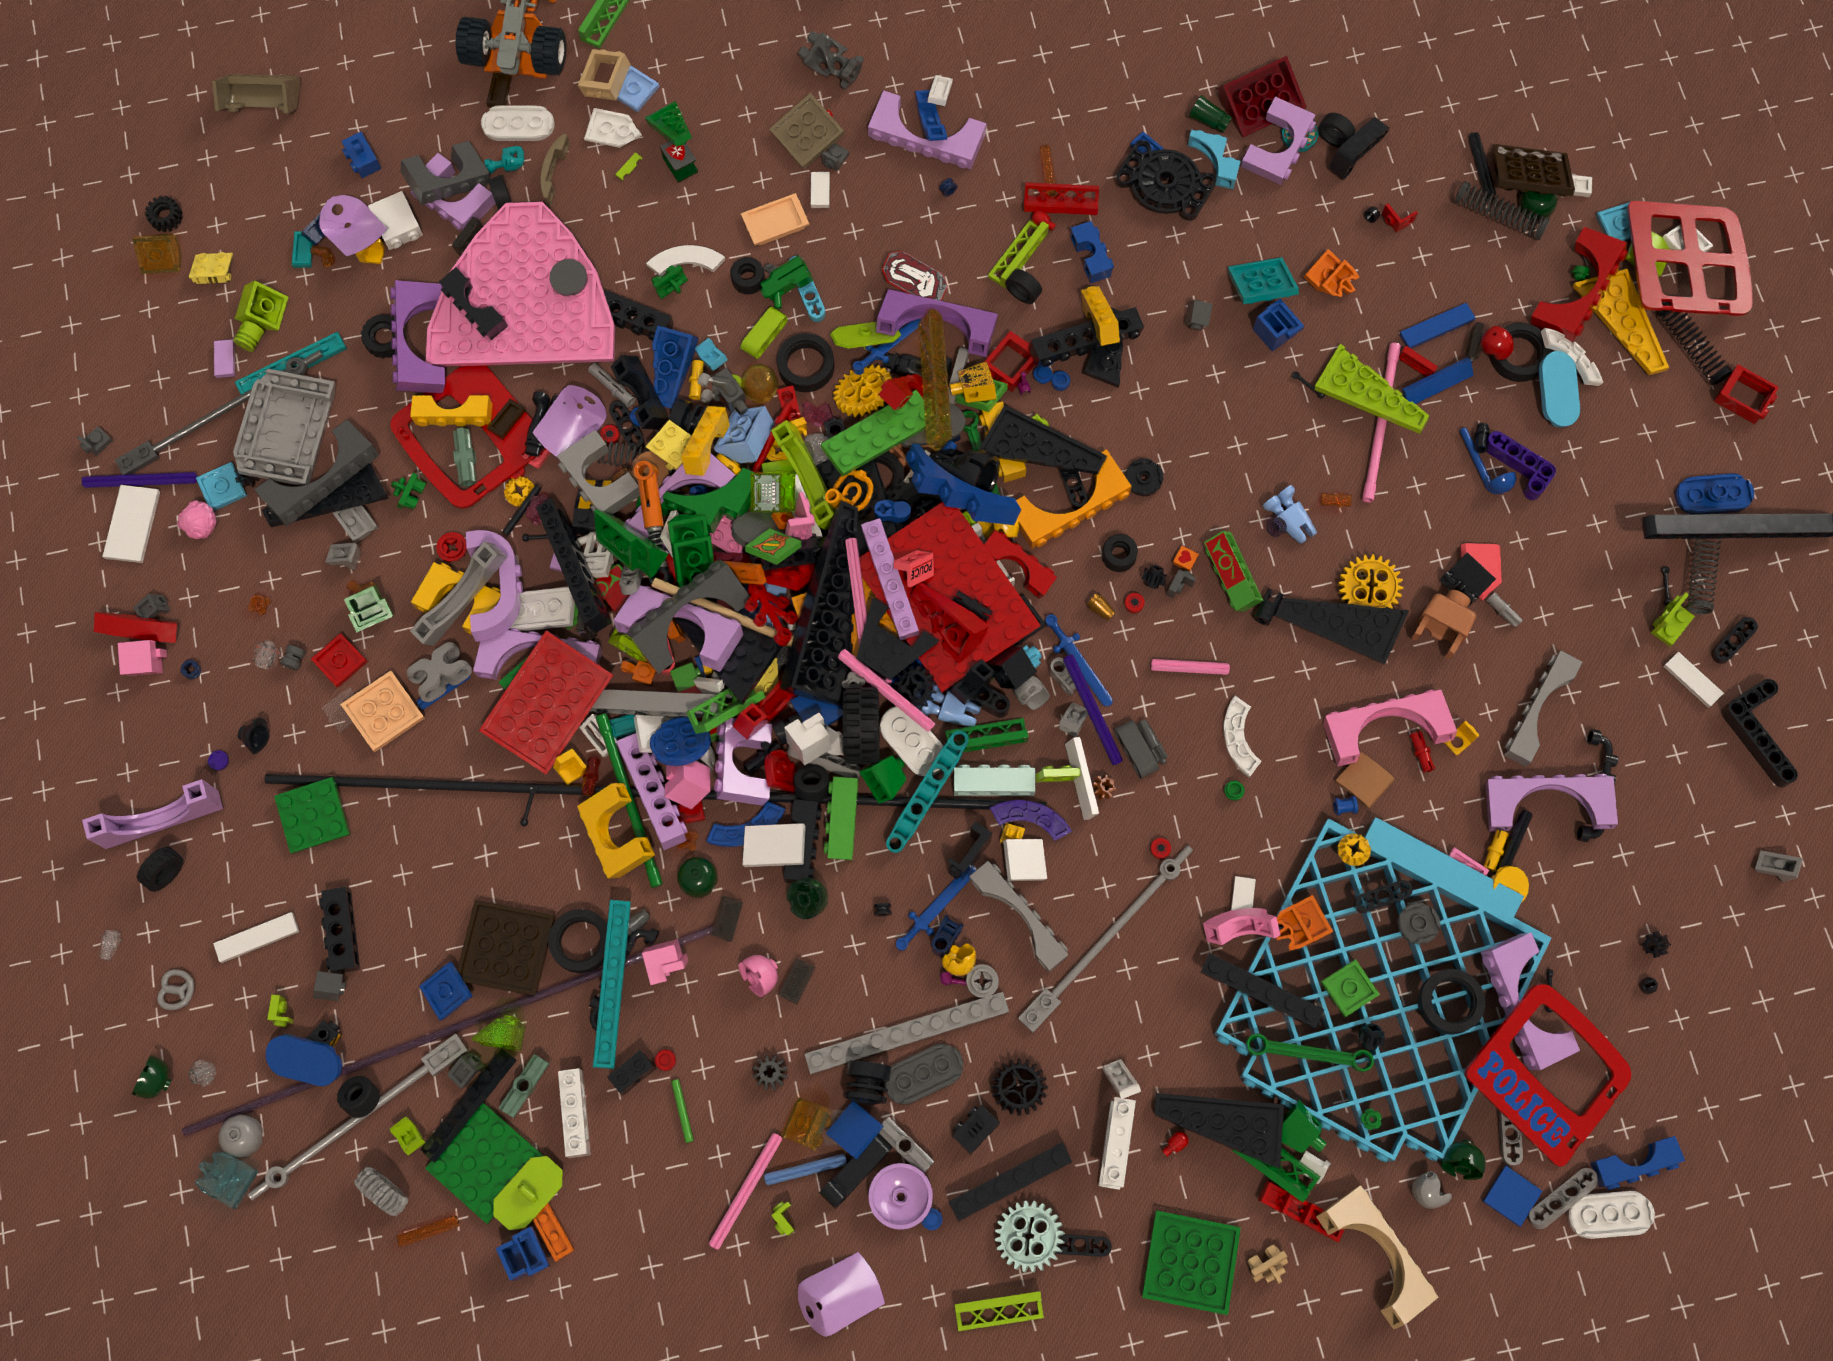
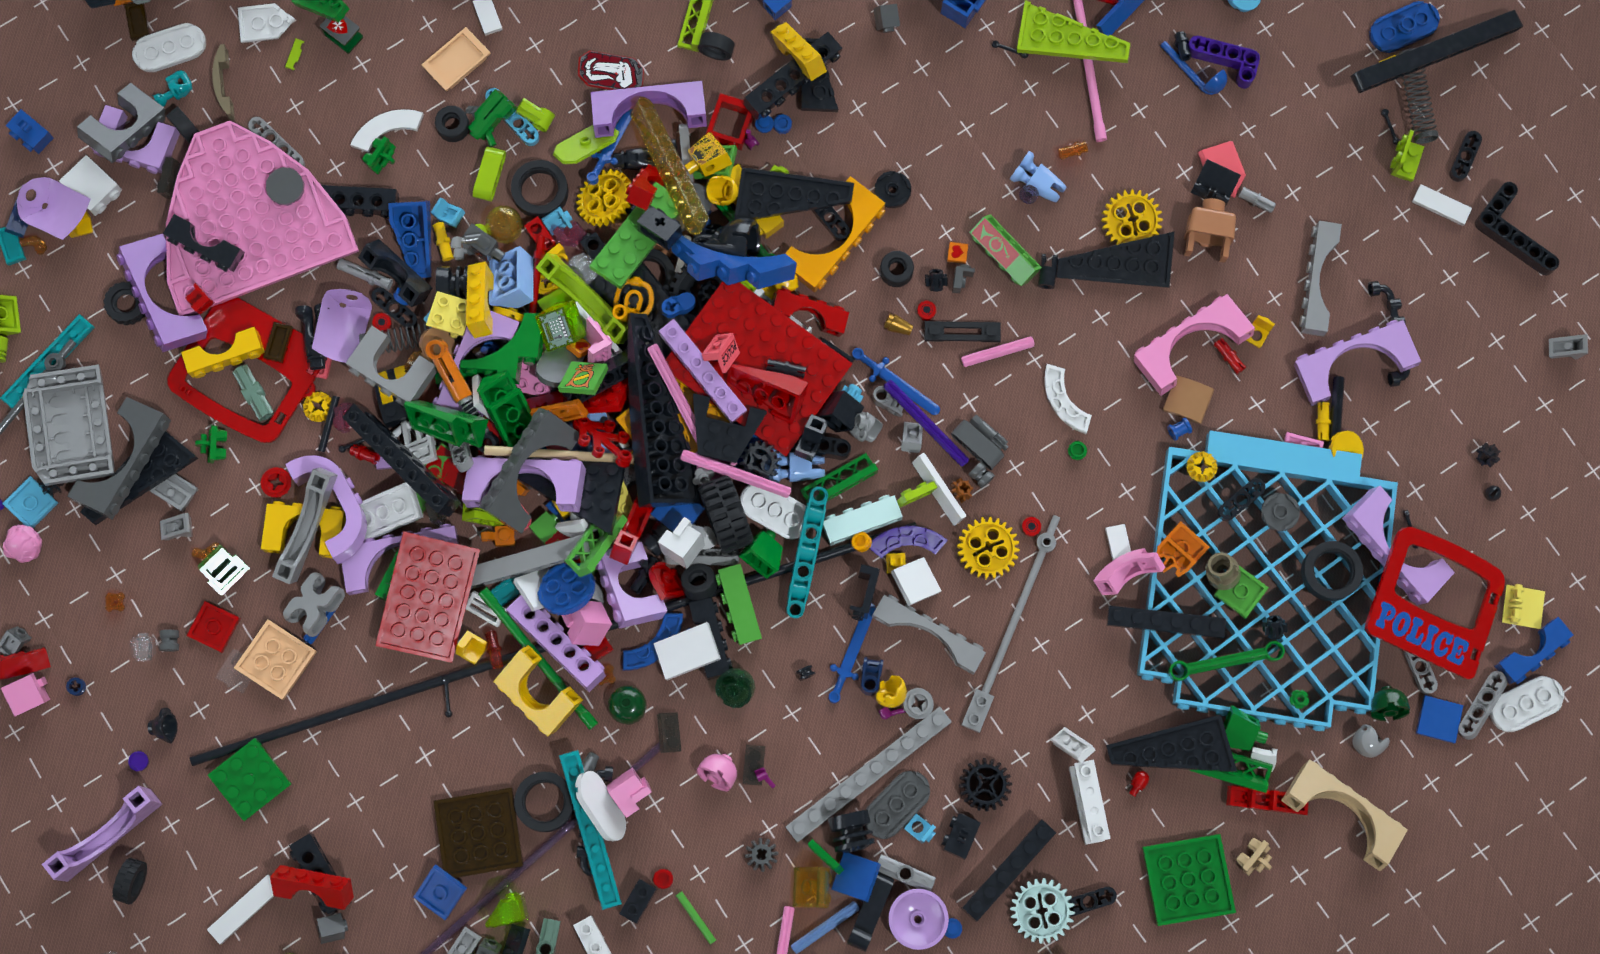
camera: 25 degrees left, 5 degrees up
none -> red panel [186,283,215,315]
none -> light grey beam [248,117,305,167]
none -> red arch [270,865,354,910]
none -> red pin [350,444,380,465]
none -> lime piece [515,98,555,132]
none -> medium azure bracket [541,207,573,236]
none -> white tile [575,771,626,842]
none -> black brick [637,206,682,250]
none -> yellow hair [706,175,738,206]
none -> magenta hand [754,767,775,788]
none -> green tile [808,839,844,875]
none -> light orange tile [851,532,872,552]
none -> light grey plate [855,412,871,431]
none -> medium azure bracket [904,814,936,844]
none -> black container [925,321,1001,342]
none -> yellow gear [957,517,1020,580]
none -> dark grey wheel [968,462,995,489]
none -> dark tan piece [1205,551,1241,590]
none -> light yellow hinge [1502,584,1545,629]

